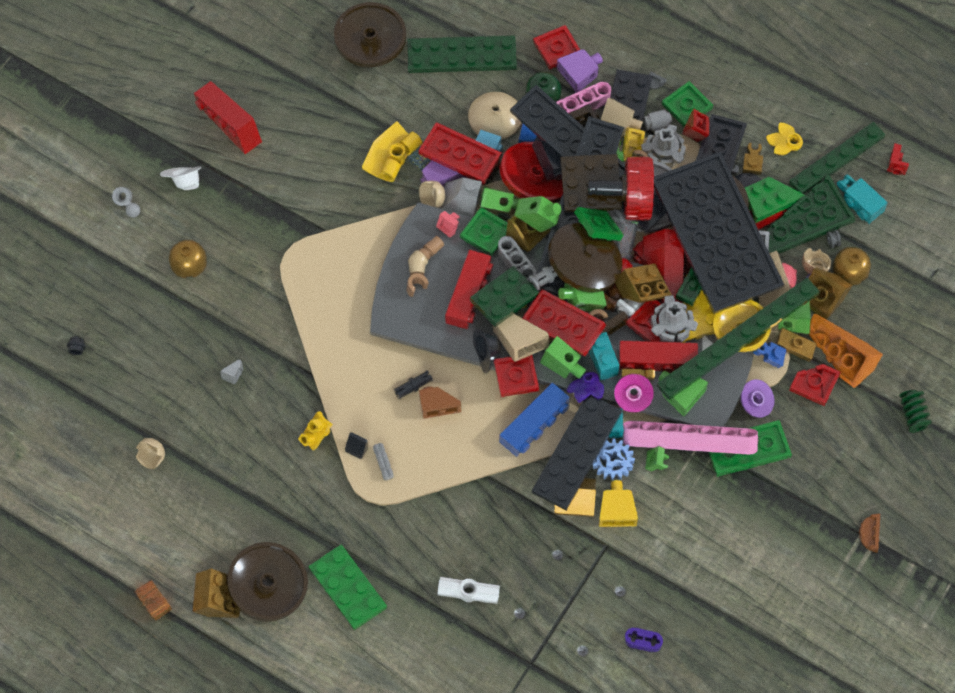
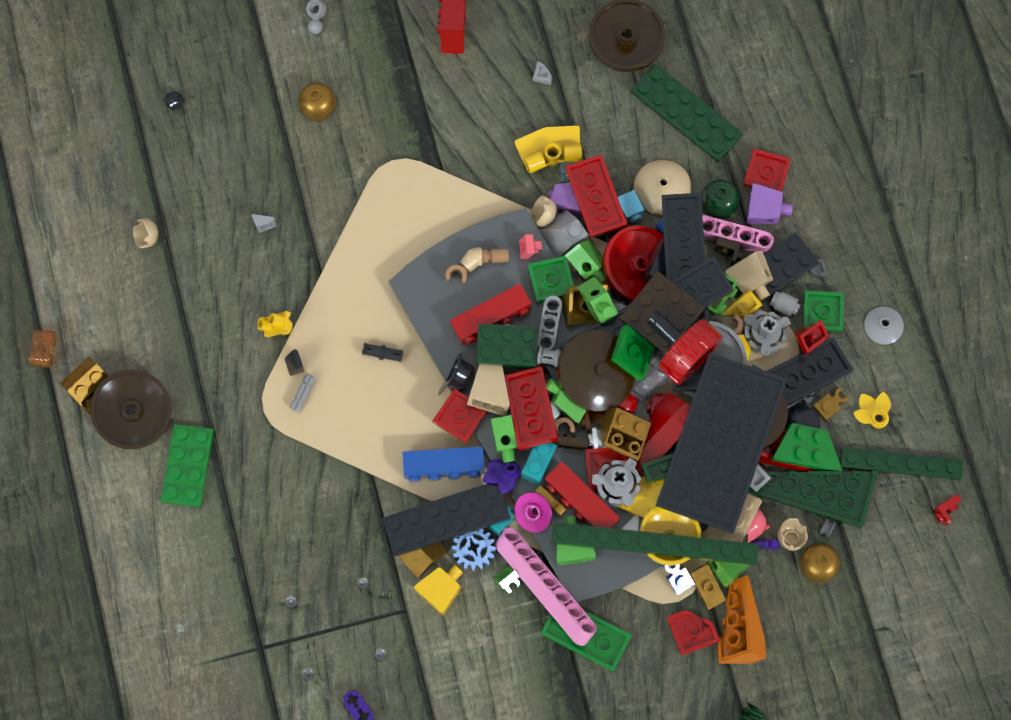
camera: 45 degrees right, 10 degrees up
white piece [160,166,201,190] -> none
dark orange slope [419,386,461,419] -> none
white piece [438,577,500,604] -> none
medium lavender dish [740,379,774,418] -> none
pearl gold slope [808,267,853,320] -> none
teal brick [836,174,888,224] -> none
none -> light grey tile [533,61,552,85]
none -> light grey dish [864,306,904,345]

